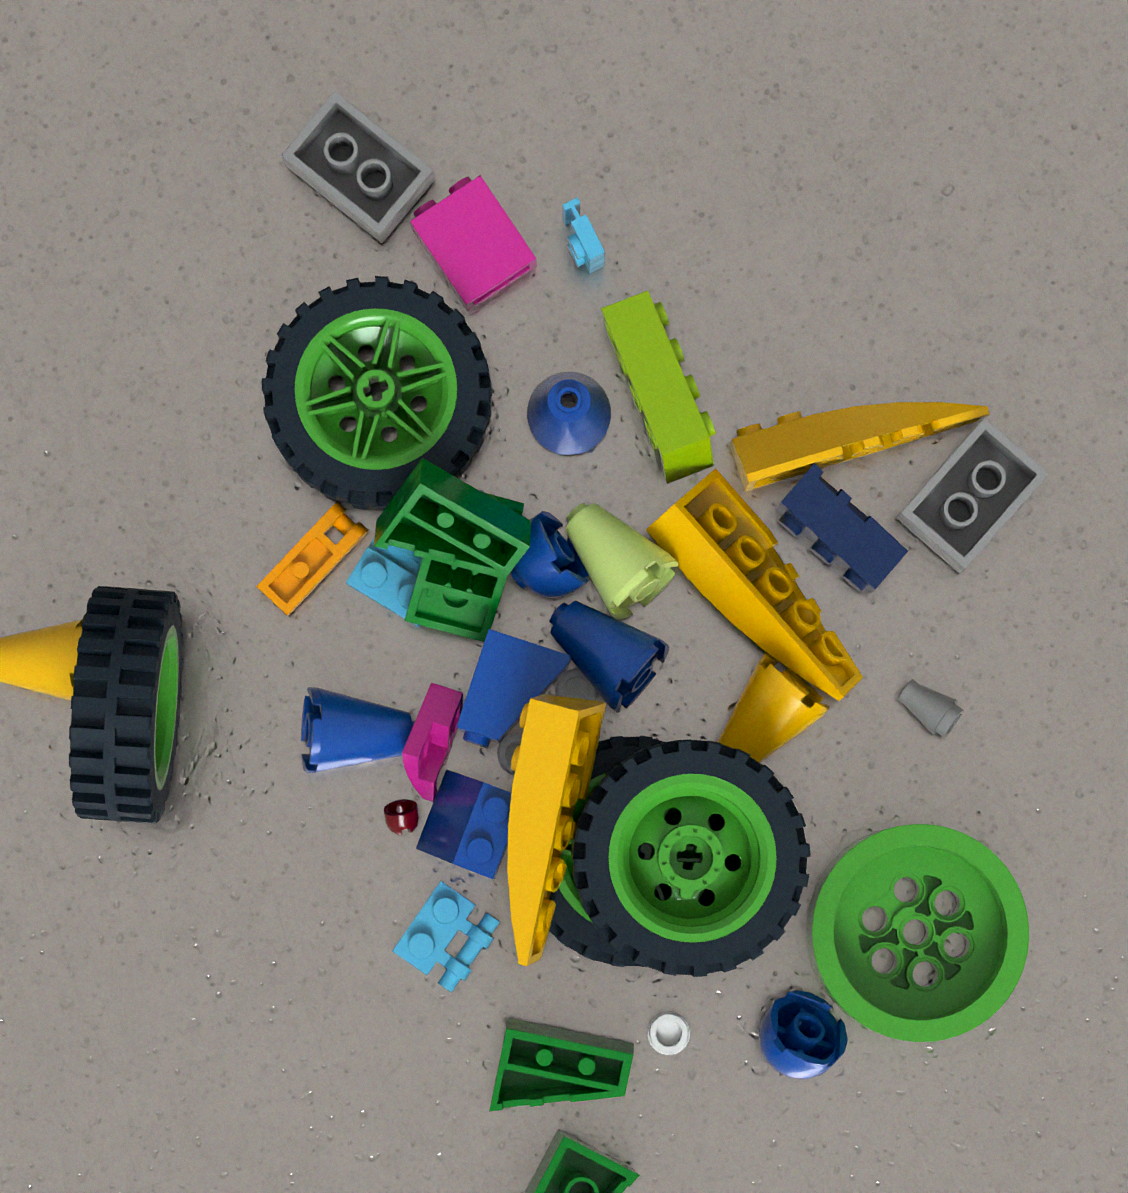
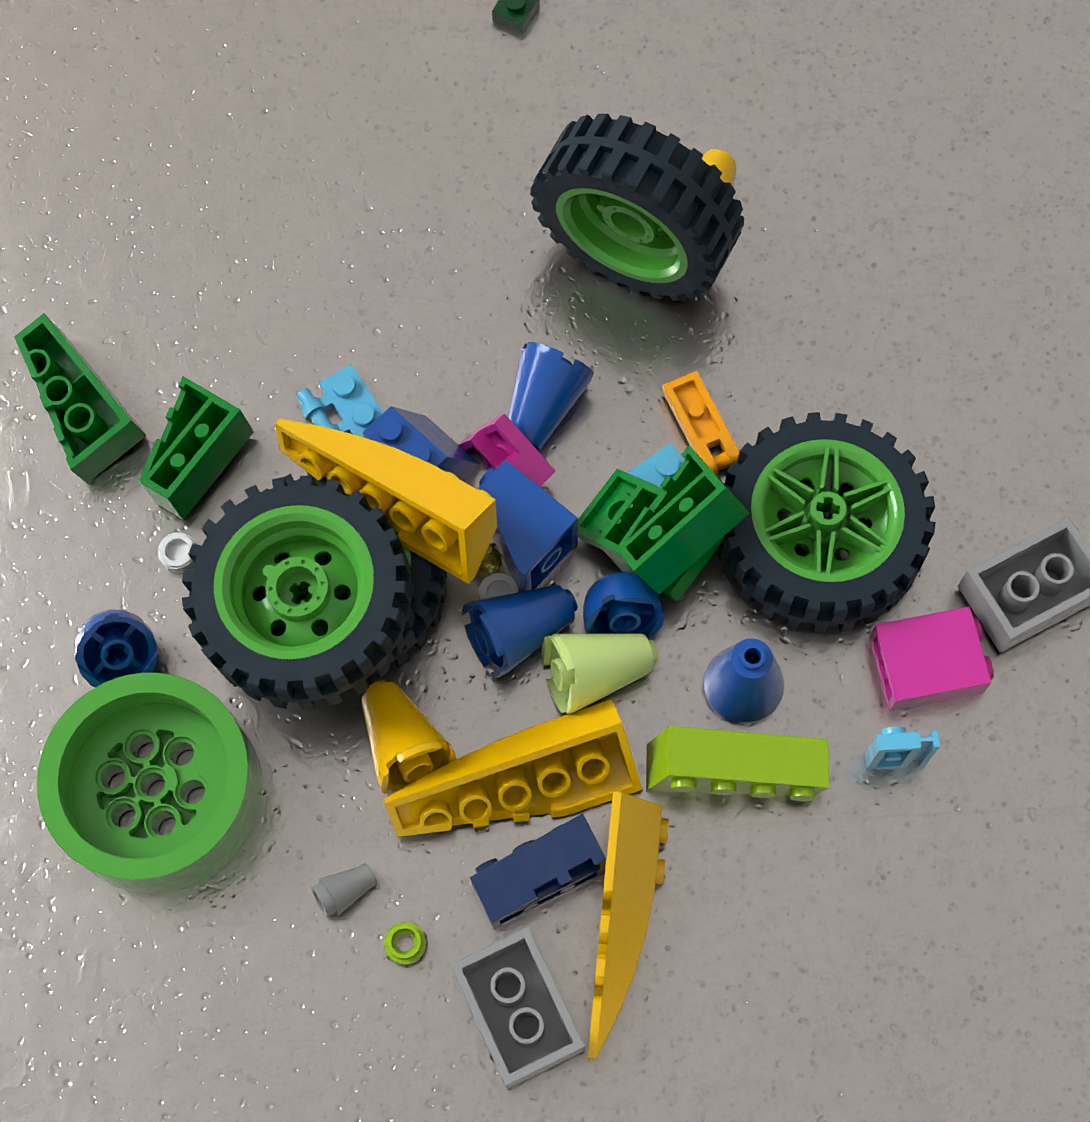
camera: 115 degrees right, 15 degrees down
dark red hinge [384,799,419,835] -> none
none -> lime plate [384,922,426,965]

